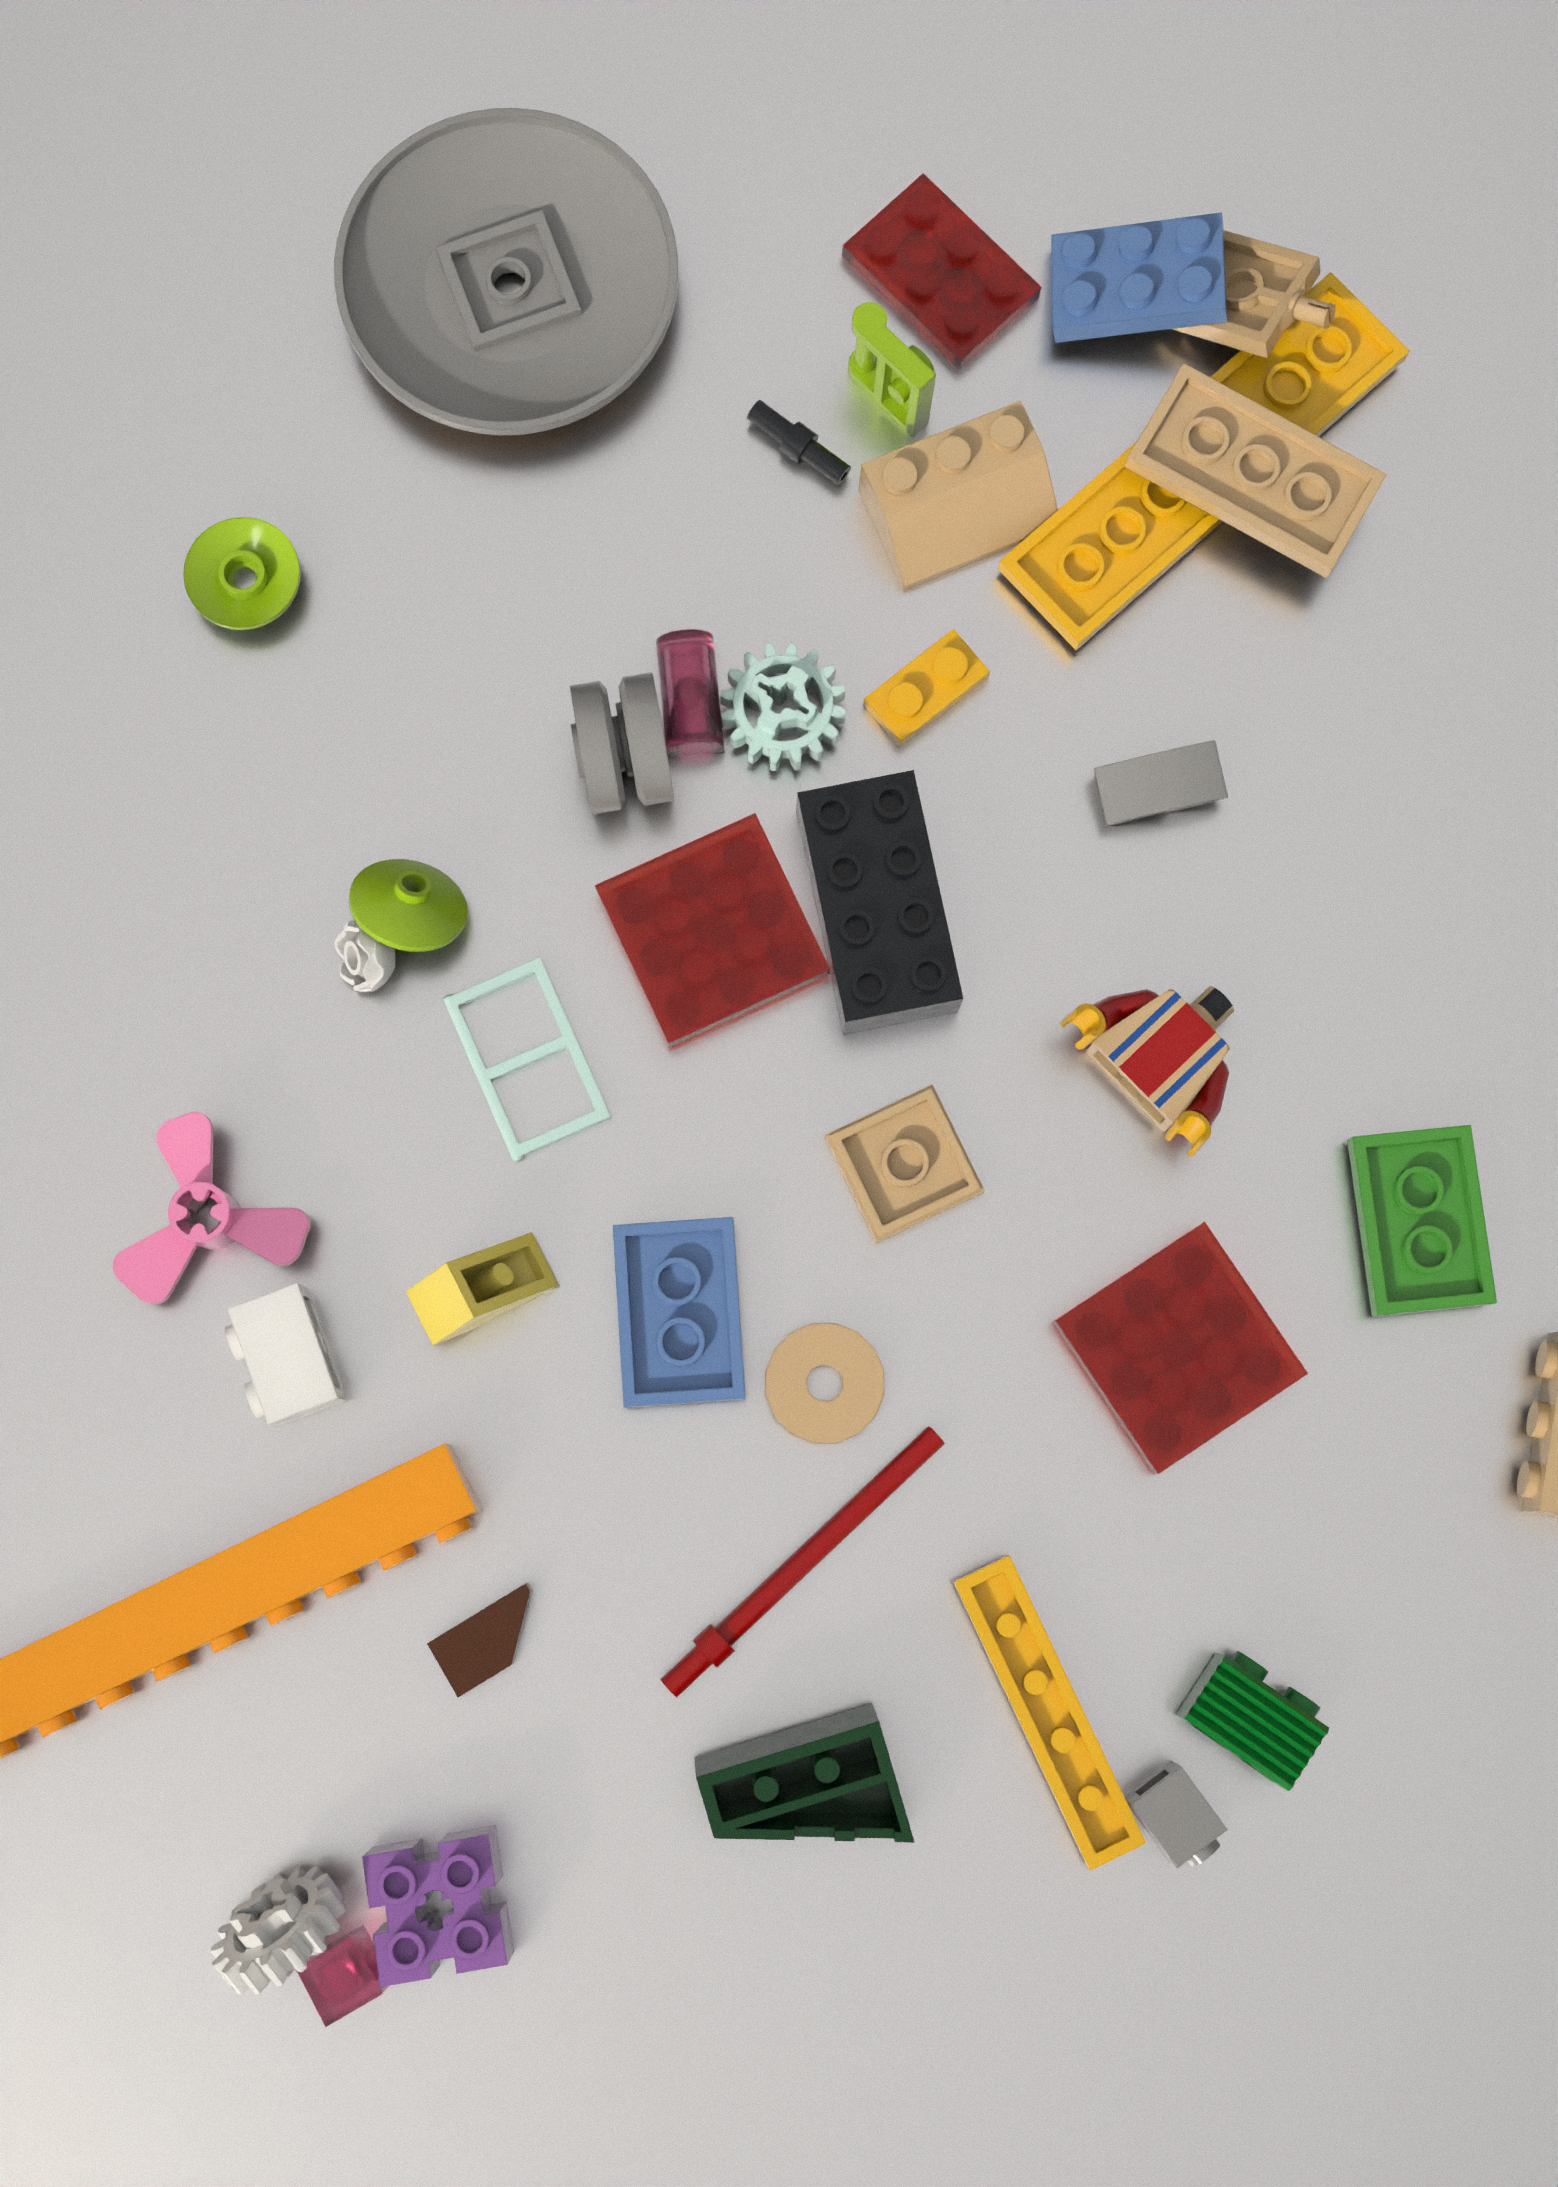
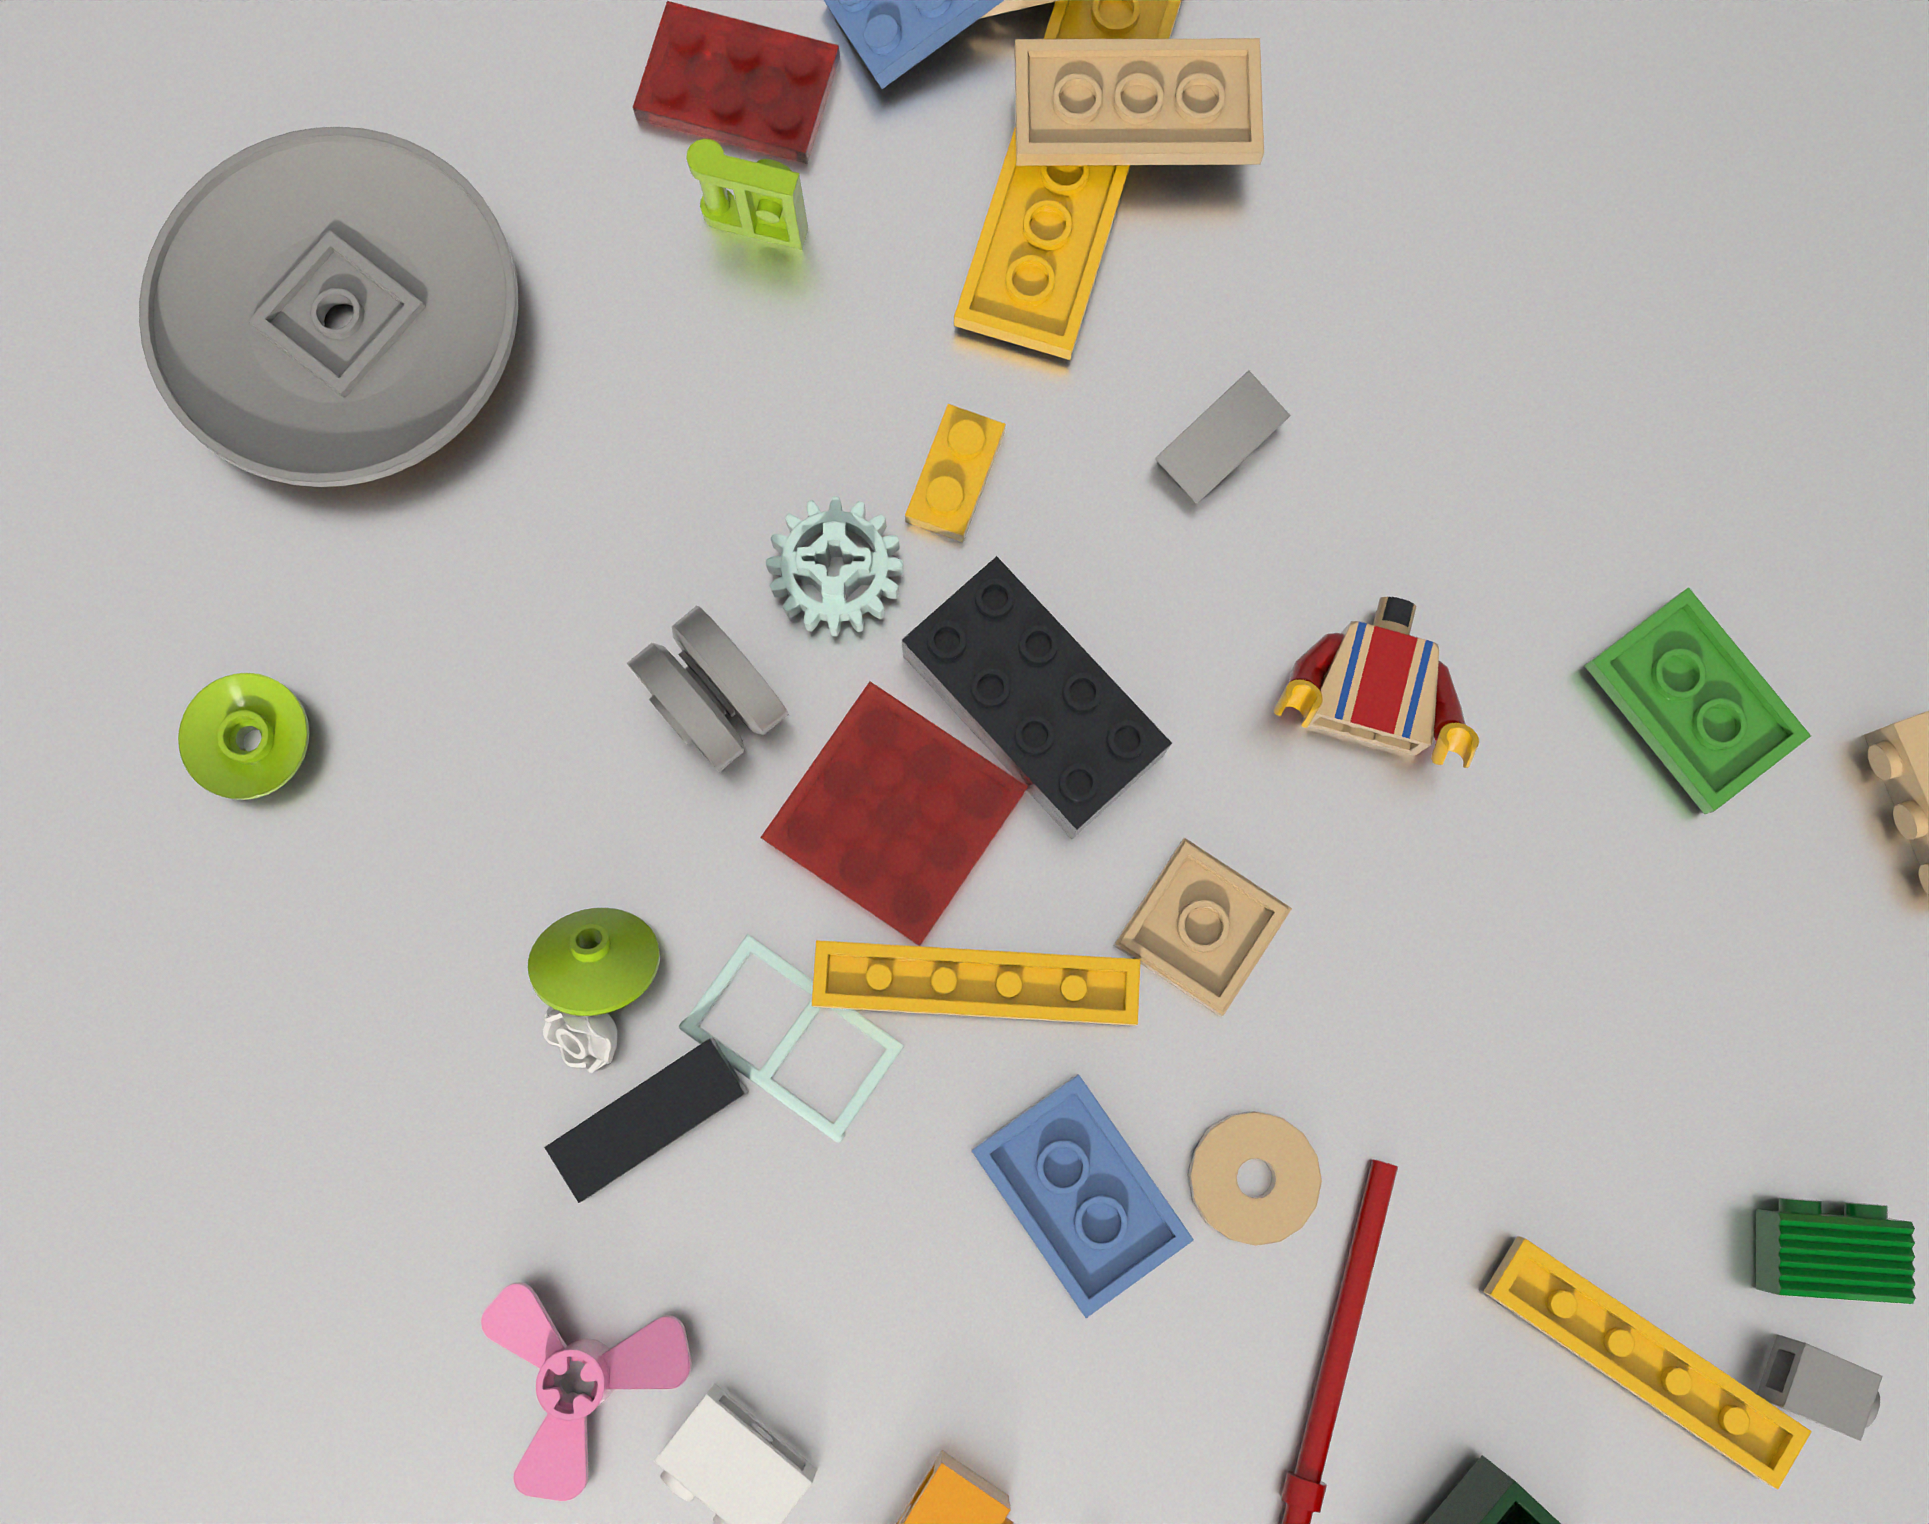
camera: 30 degrees left, 0 degrees up
light yellow slope [406,1232,559,1345] -> none
clear pink brick [656,629,724,757] -> none
black bar [747,400,851,485] -> none
tan slope [858,400,1058,591] -> none
clear red plate [1053,1222,1308,1475] -> none
none -> black tile [544,1038,748,1203]
none -> yellow plate [812,940,1141,1026]

